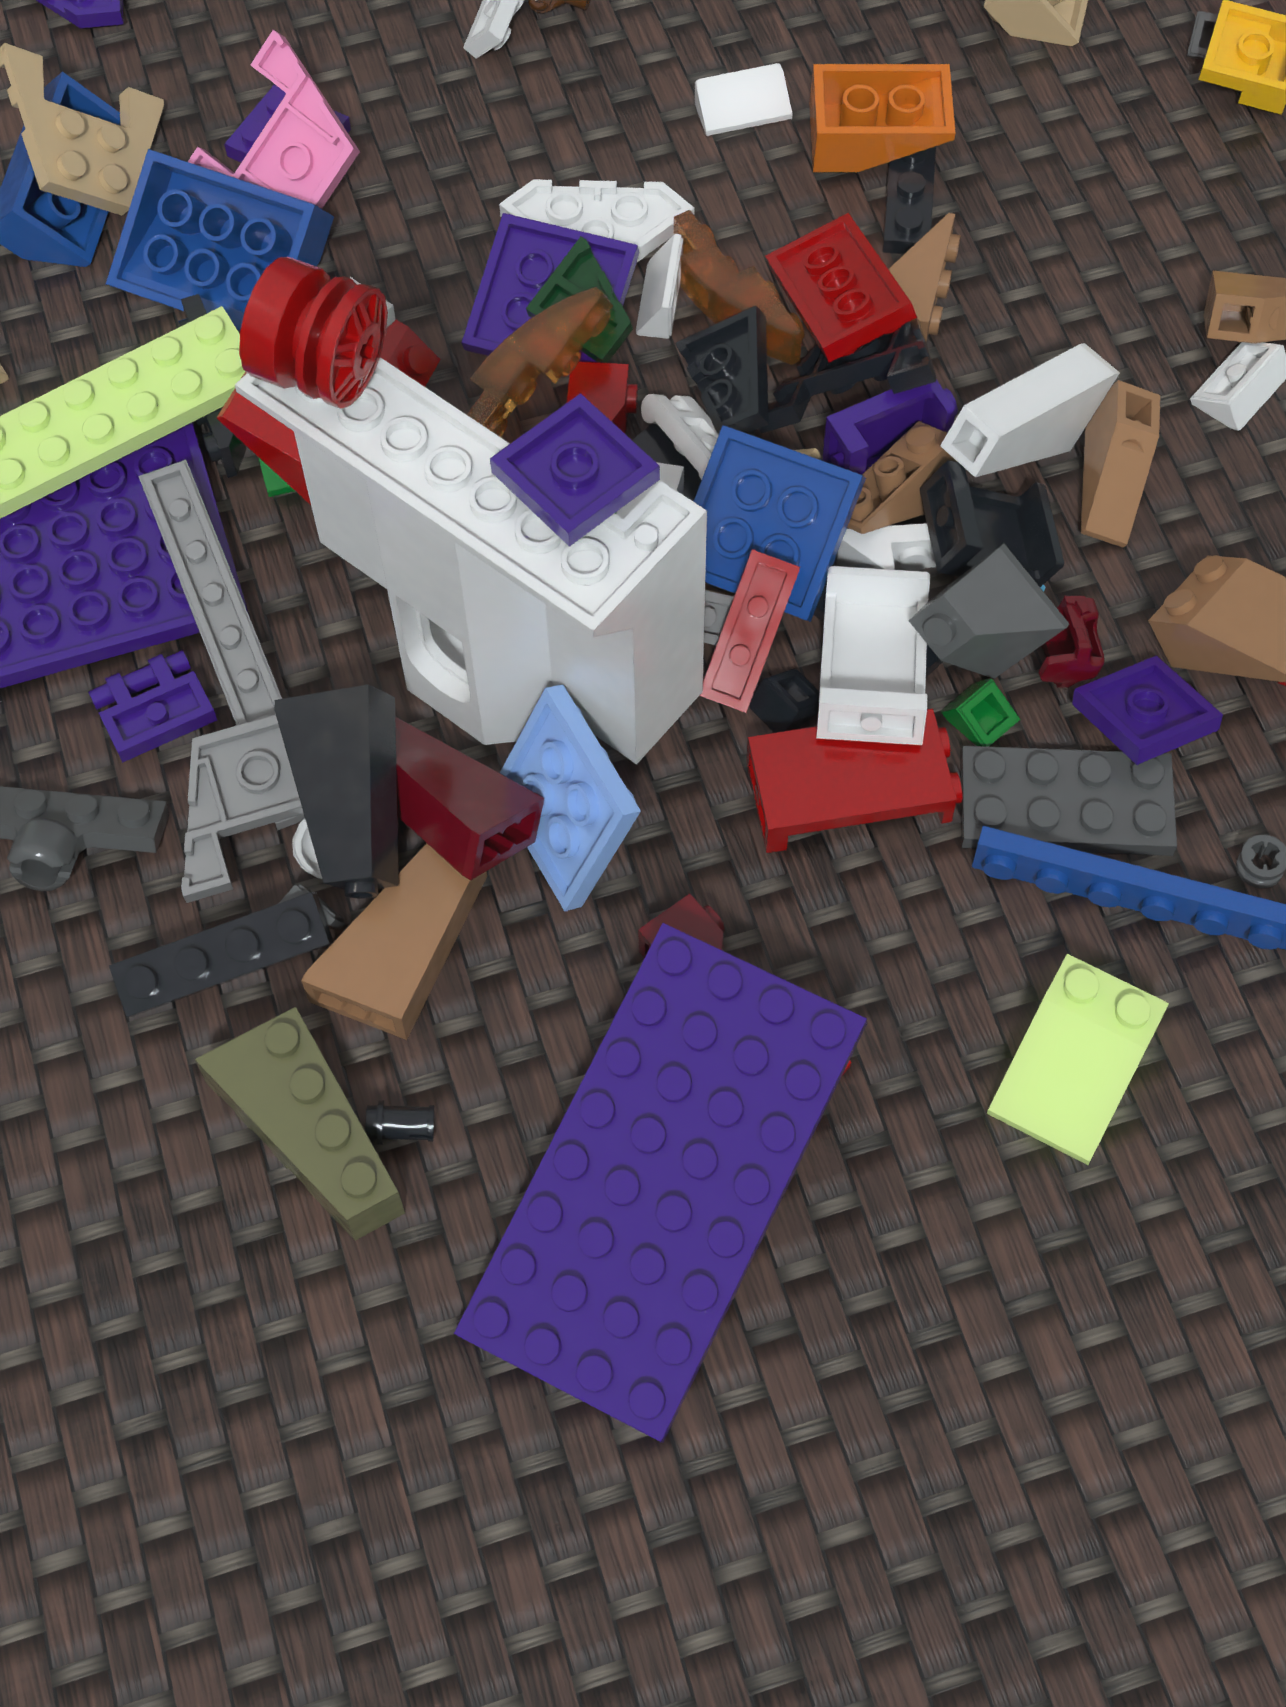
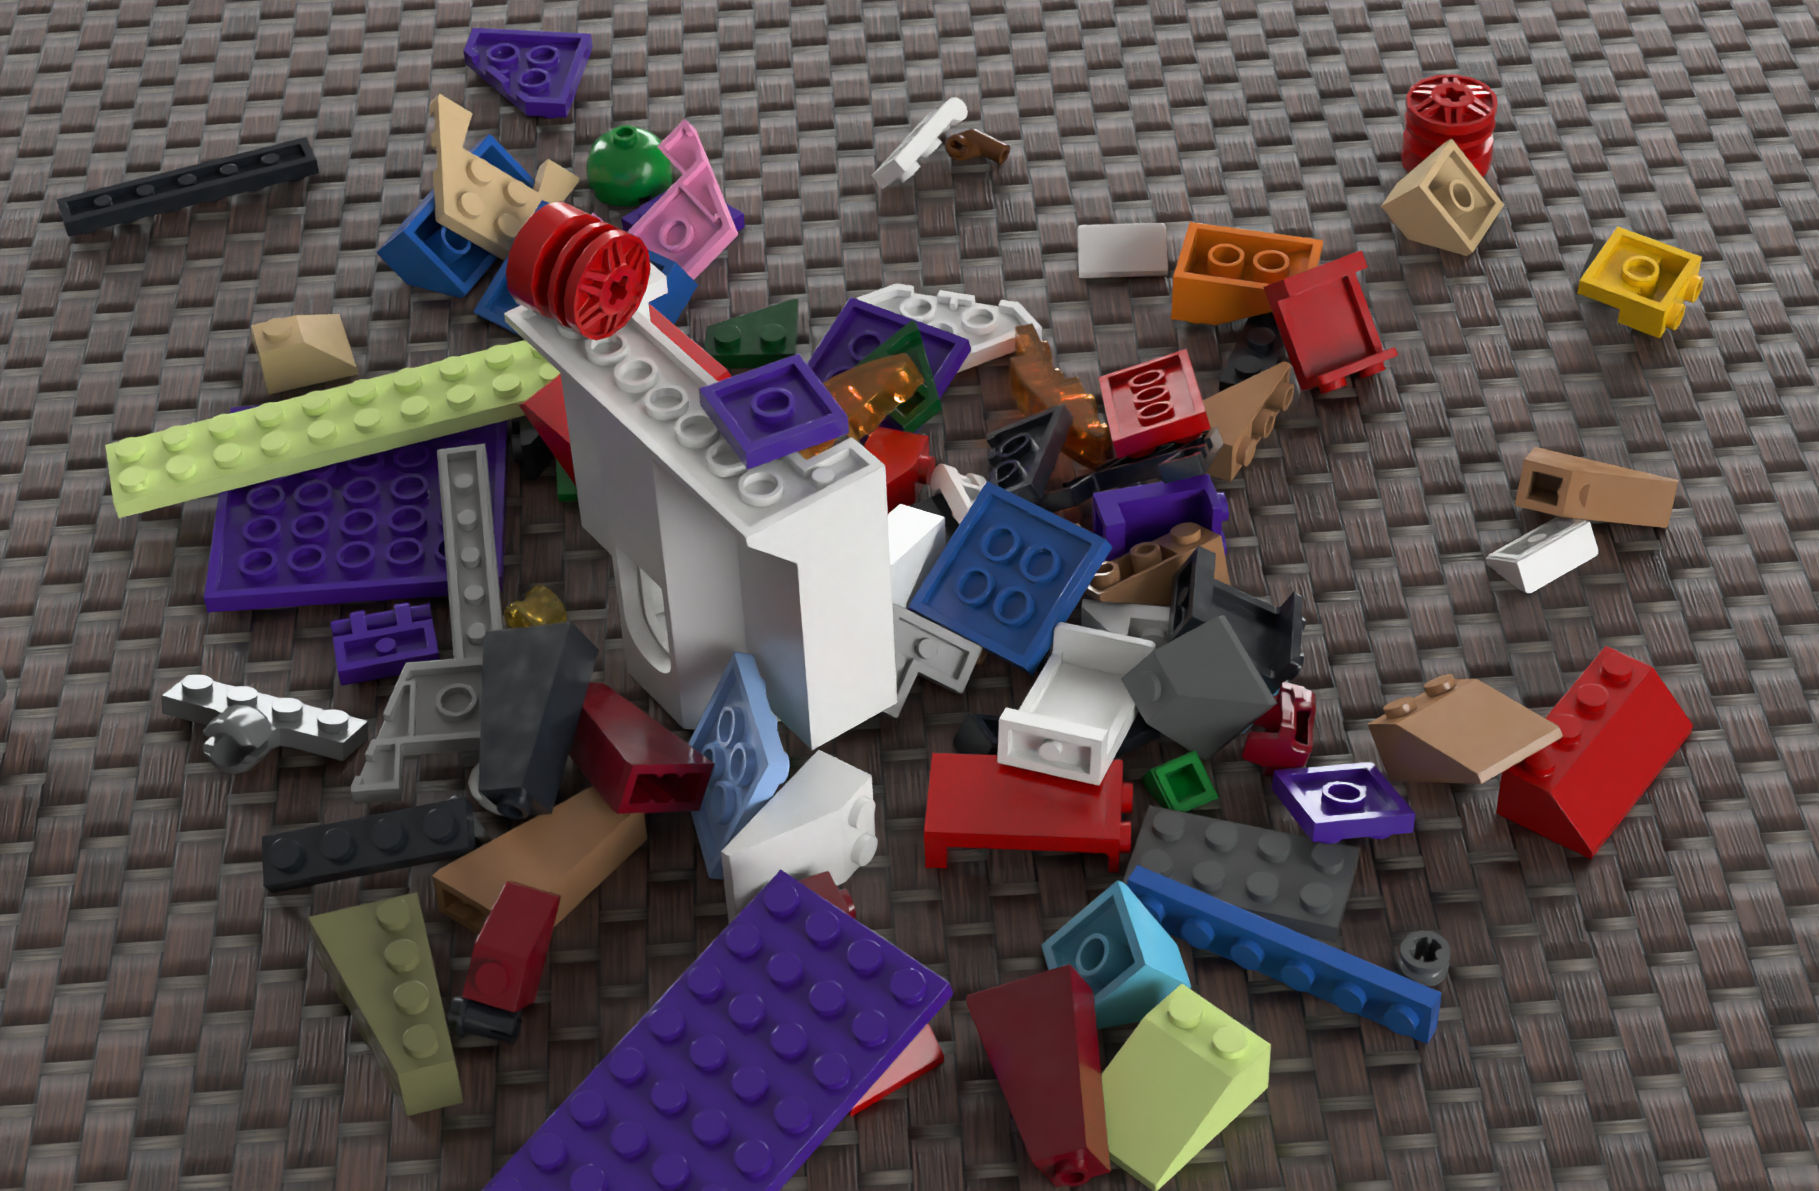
camera: 15 degrees right, 20 degrees down
white slope [636,234,683,339] -> none
plate [699,549,801,713] -> none
white slope [940,343,1120,477] -> none
medium nougat slope [1081,380,1160,548] -> none
none -> dark red slope [462,880,561,1013]
none -> clear yellow wheel [504,584,567,629]
none -> green cylinder [586,125,673,207]
none -> dark green wing [704,299,799,369]
none -> white slope [721,750,878,924]
none -> dark red slope [966,964,1111,1187]
none -> medium azure slope [1041,880,1191,1029]
none -> red panel [1263,250,1398,394]

